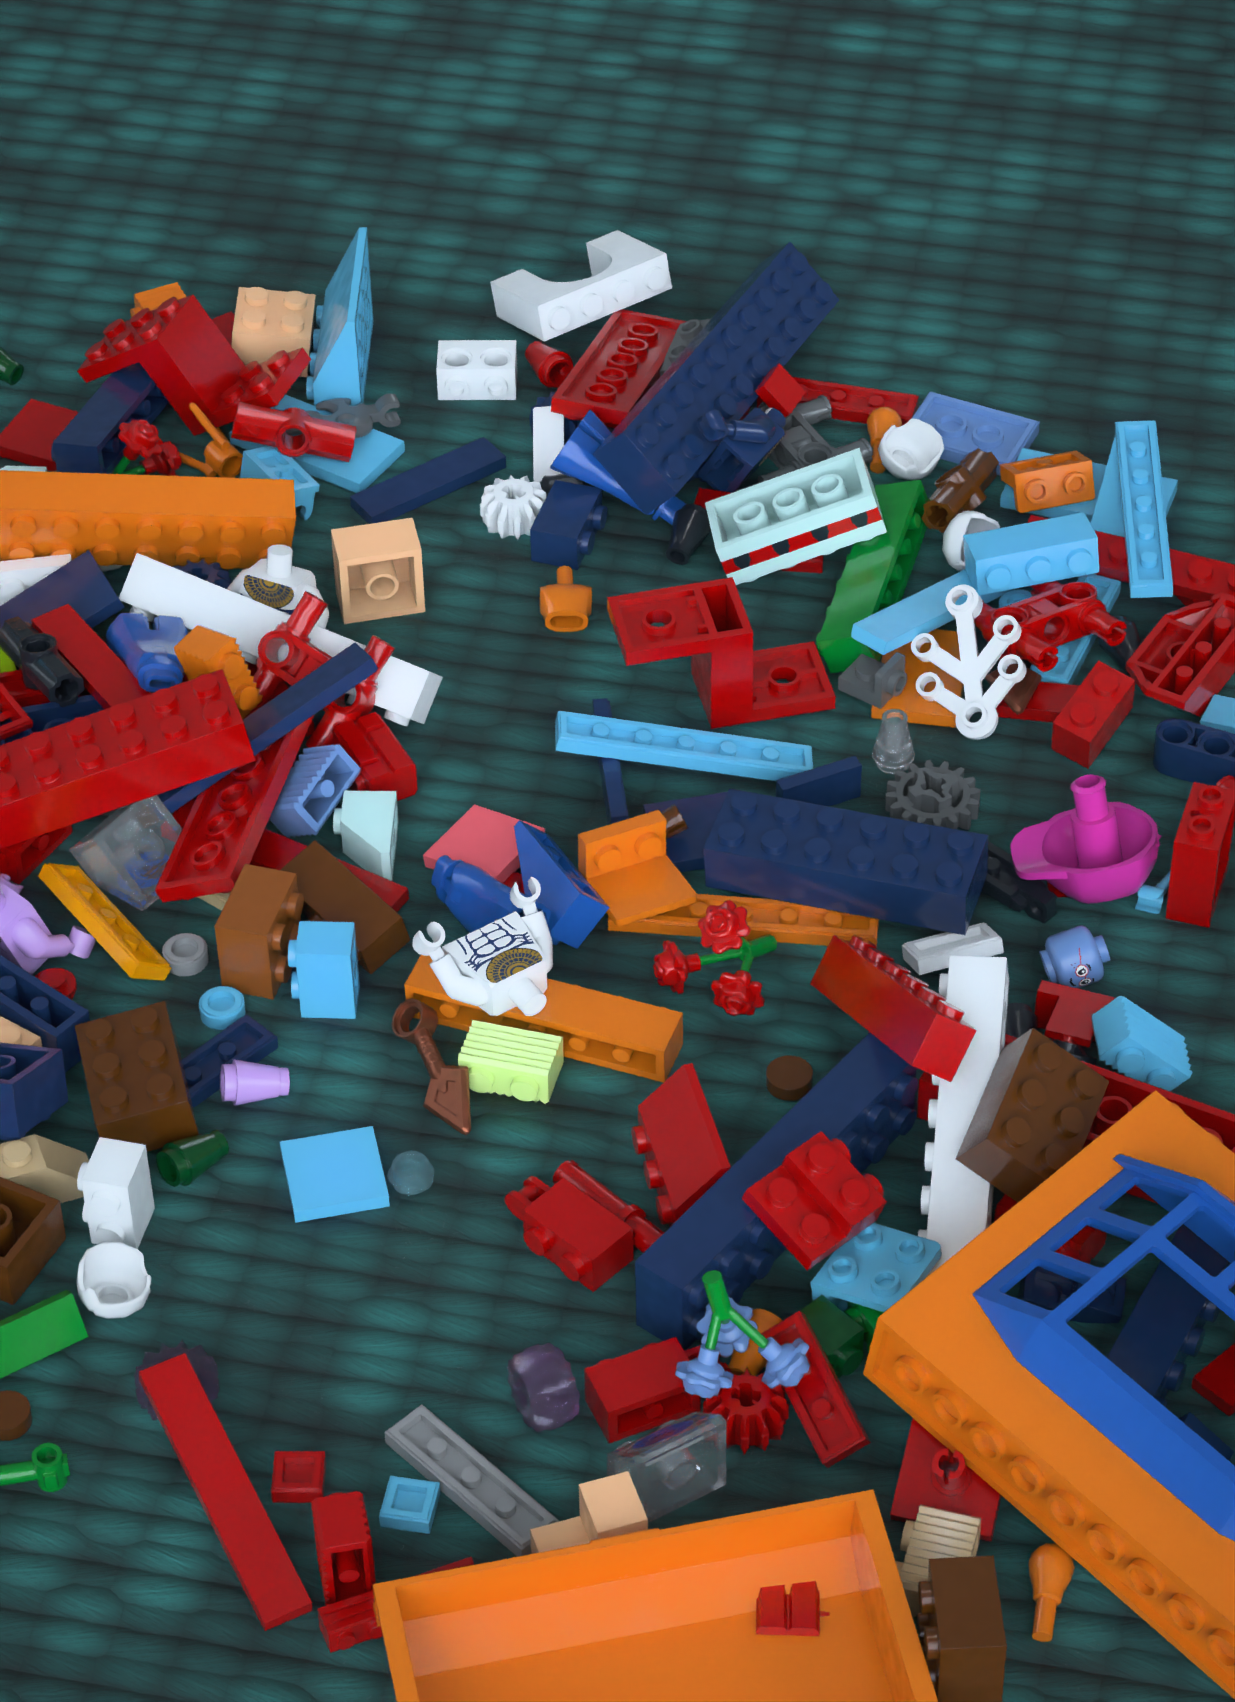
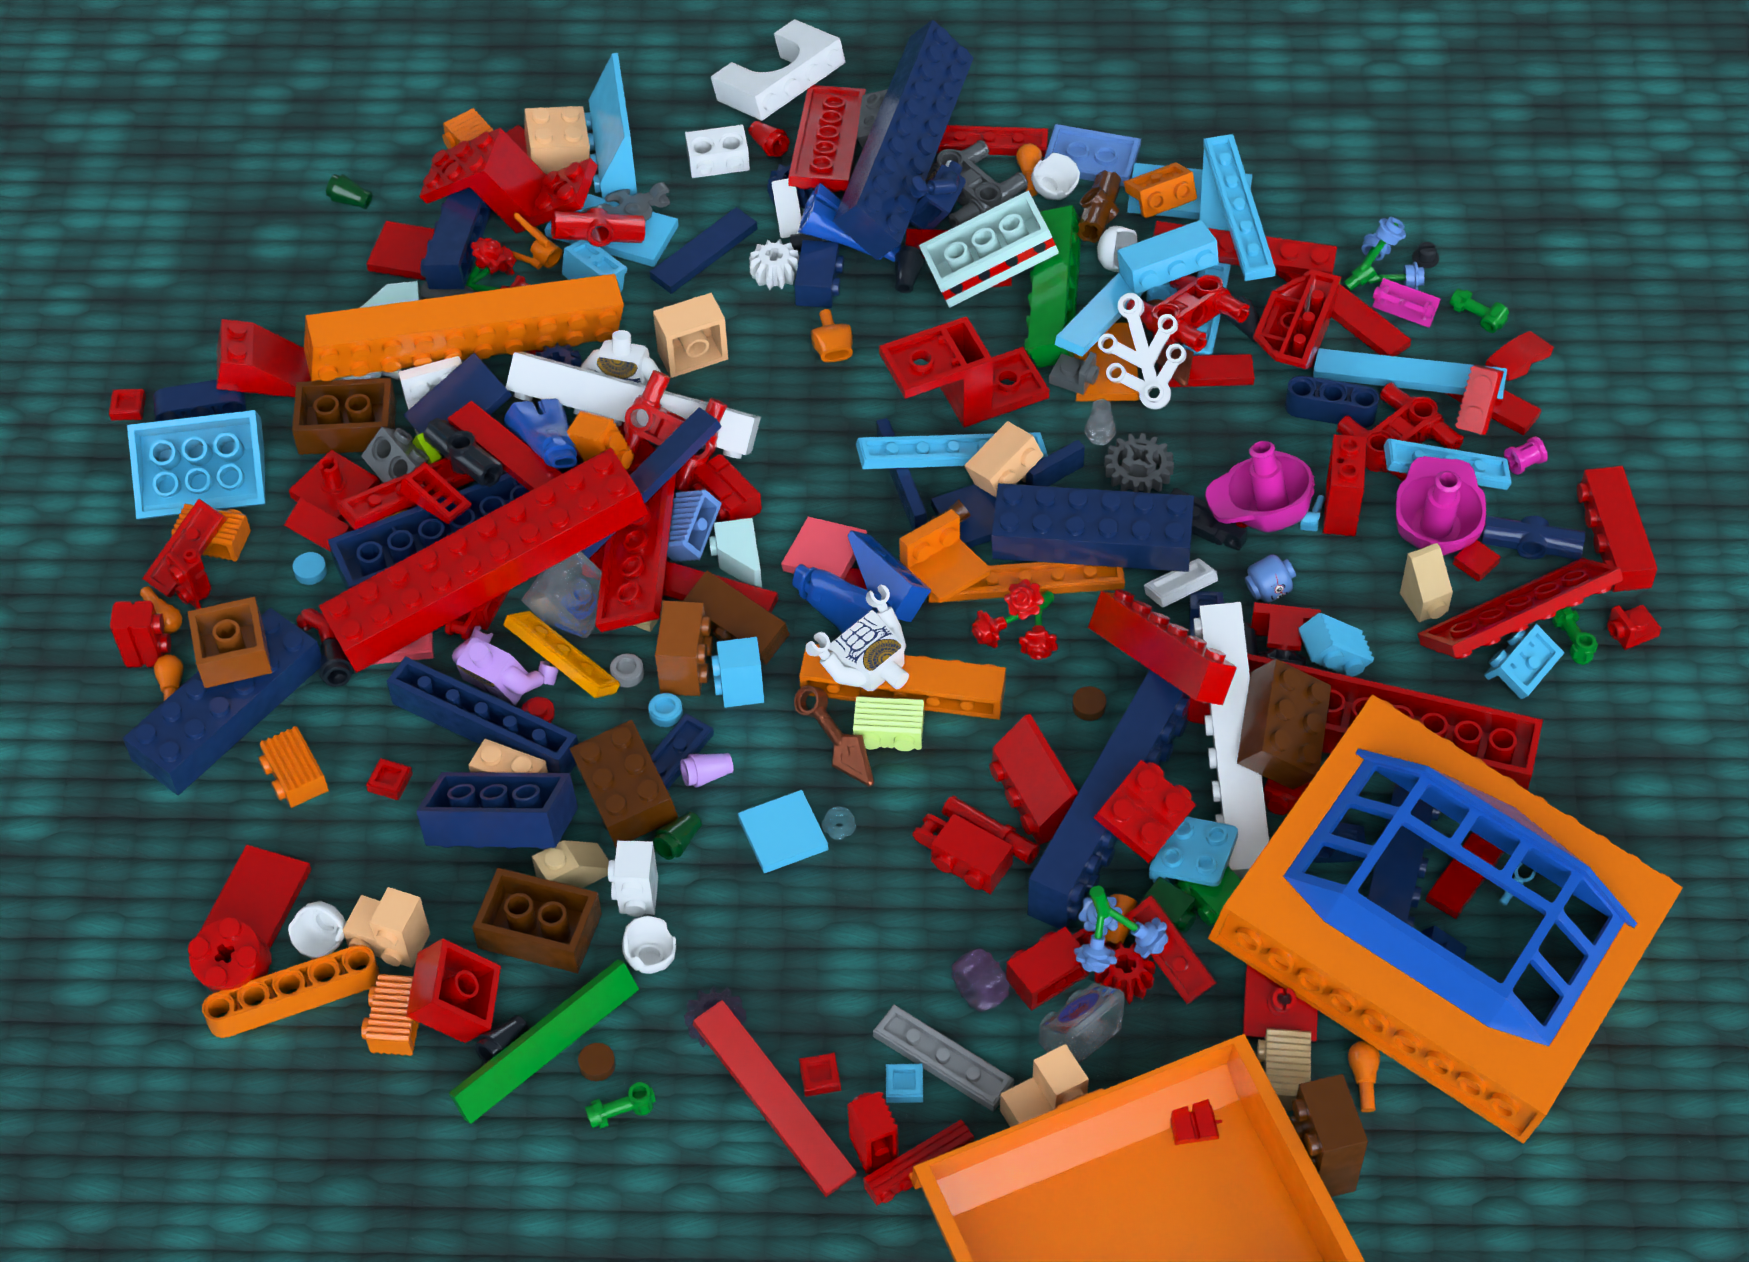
camera: 10 degrees left, 10 degrees up
red tile [755,363,806,417] -> none
red brick [1051,660,1135,769] -> none
none -> light nougat brick [964,421,1044,497]

